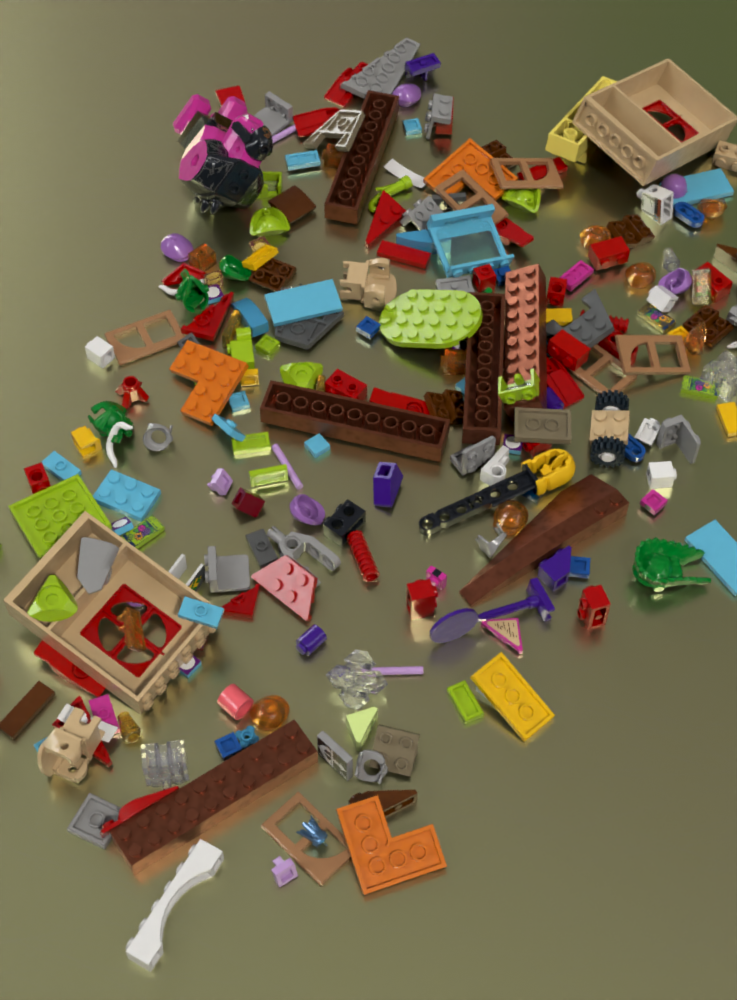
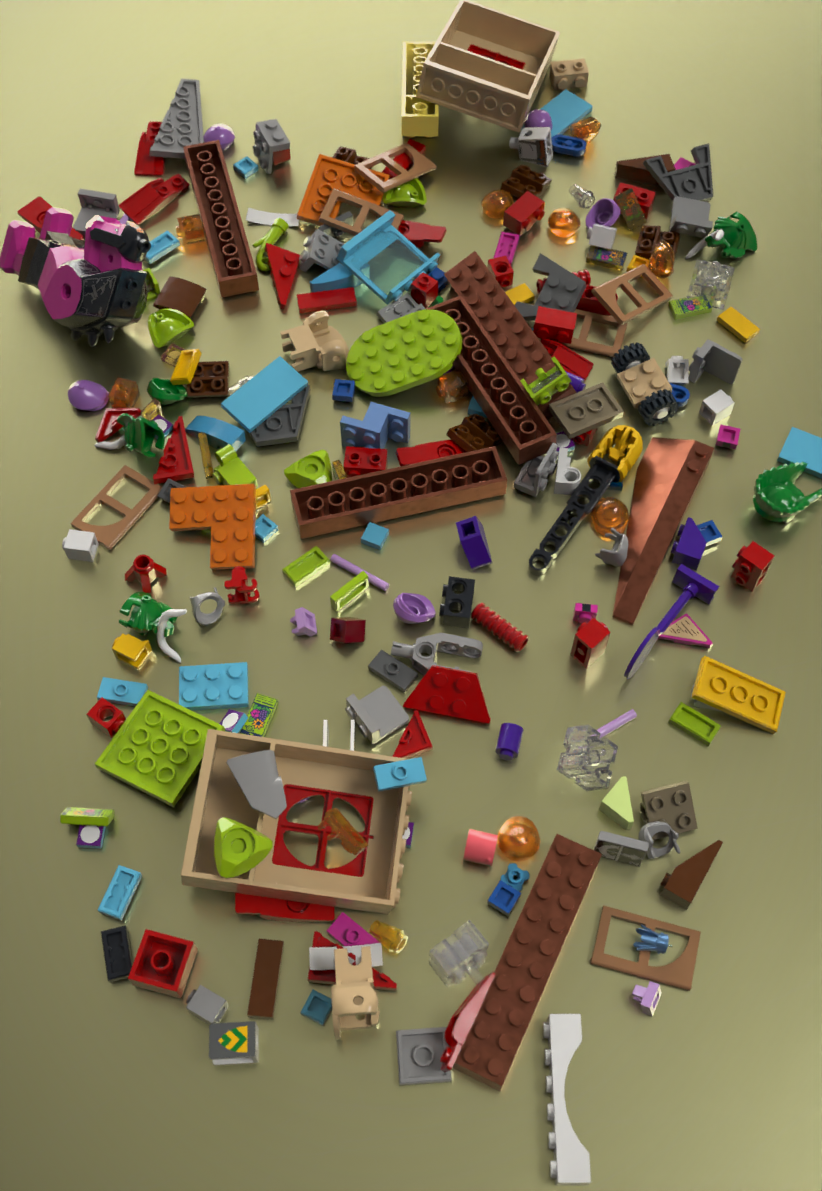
camera: 30 degrees left, 5 degrees up
medium azure plate [211,413,246,442] -> none
lime tile [255,334,280,357] -> none
dark tan wing [302,109,365,152] -> none
orange plate [336,795,447,895] -> none
dark purple panel [405,53,441,81] -> none
none -> red piece [224,566,260,604]
none -> medium blue bracket [340,402,411,449]

